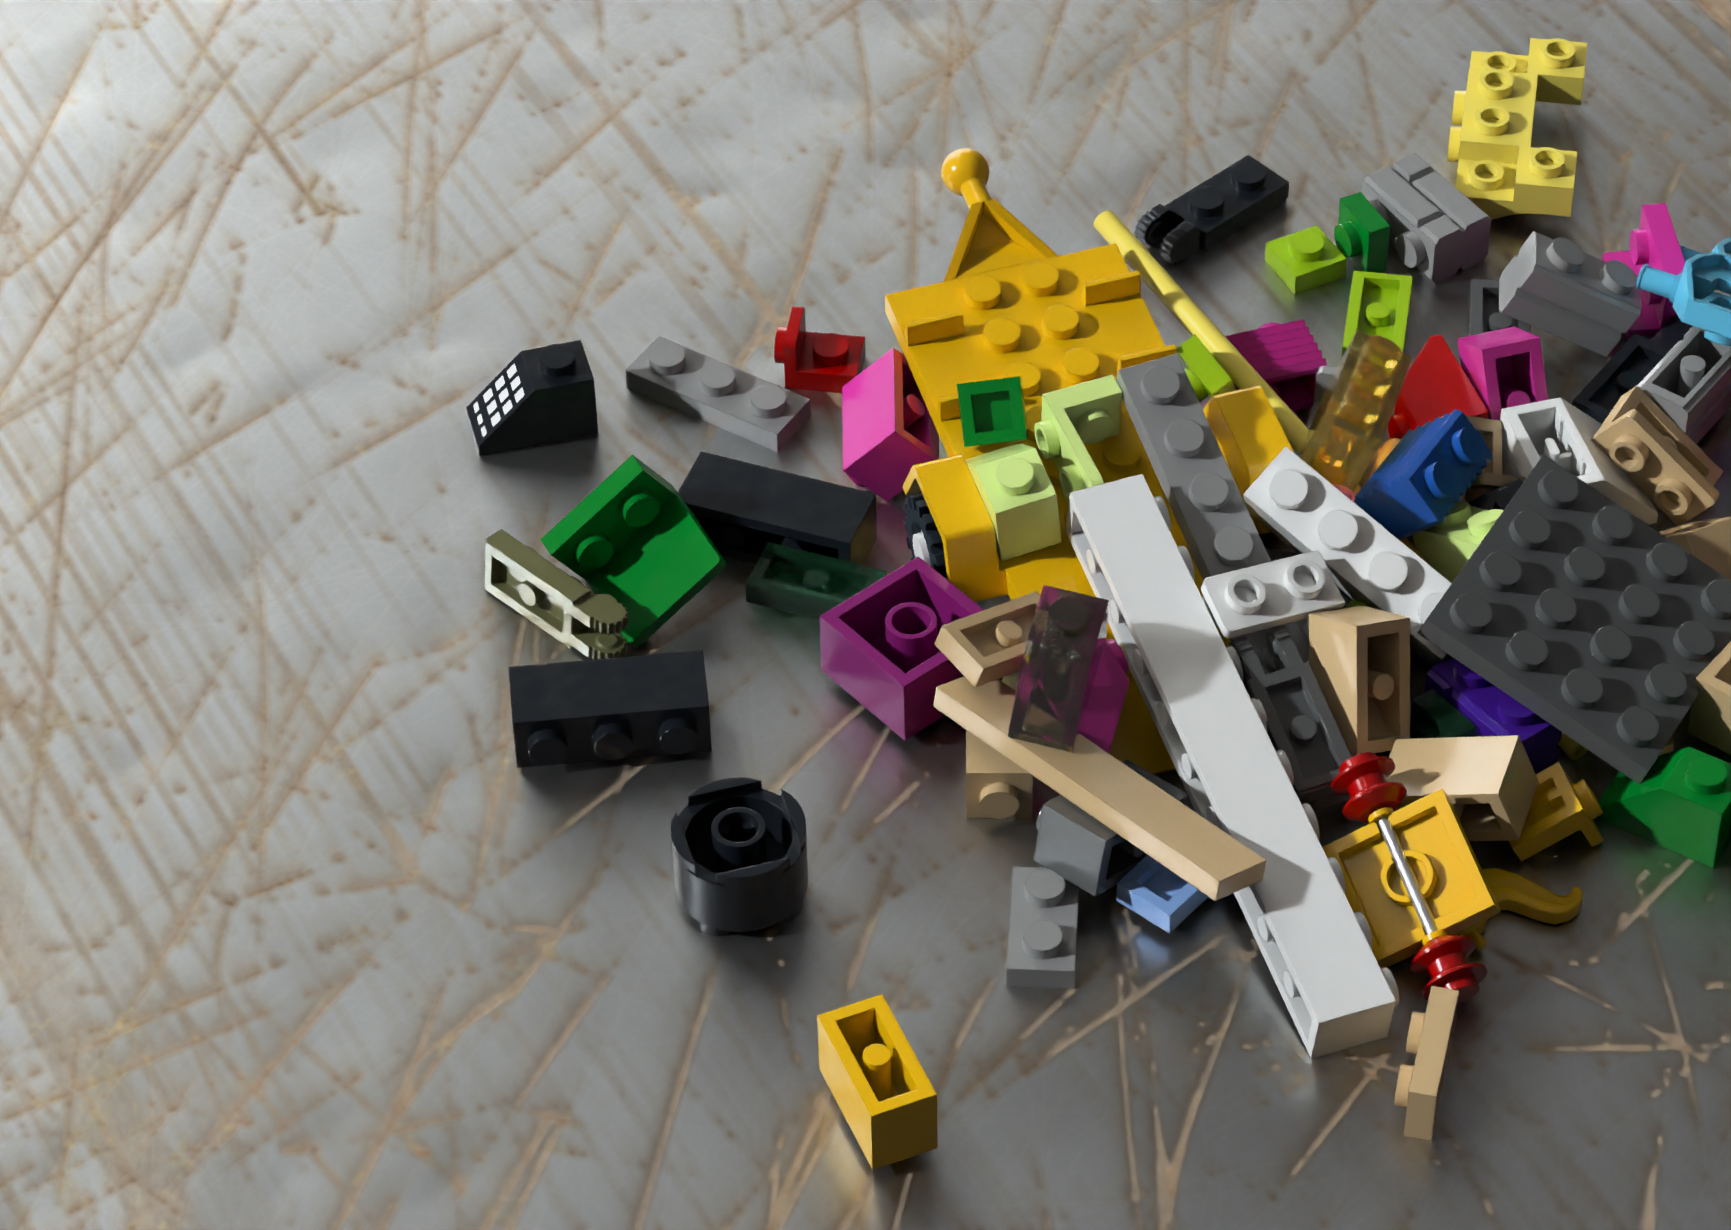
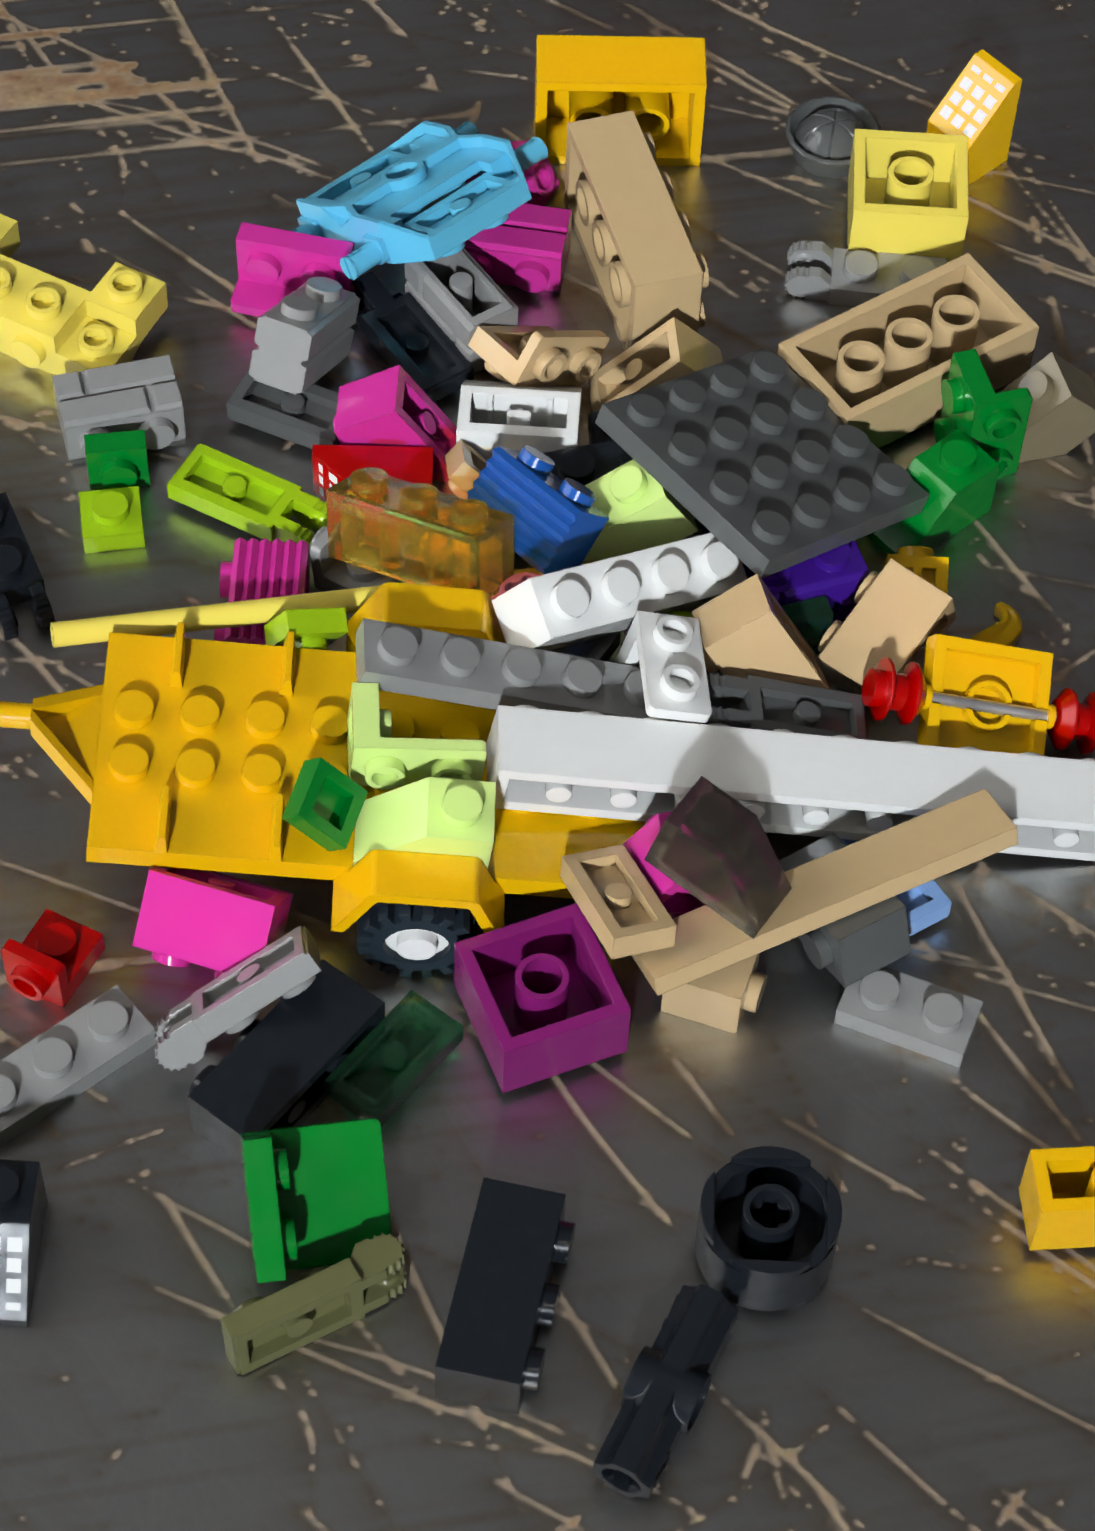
camera: 75 degrees left, 10 degrees up
none -> light grey hinge [154,925,322,1072]
none -> black piece [593,1284,738,1499]

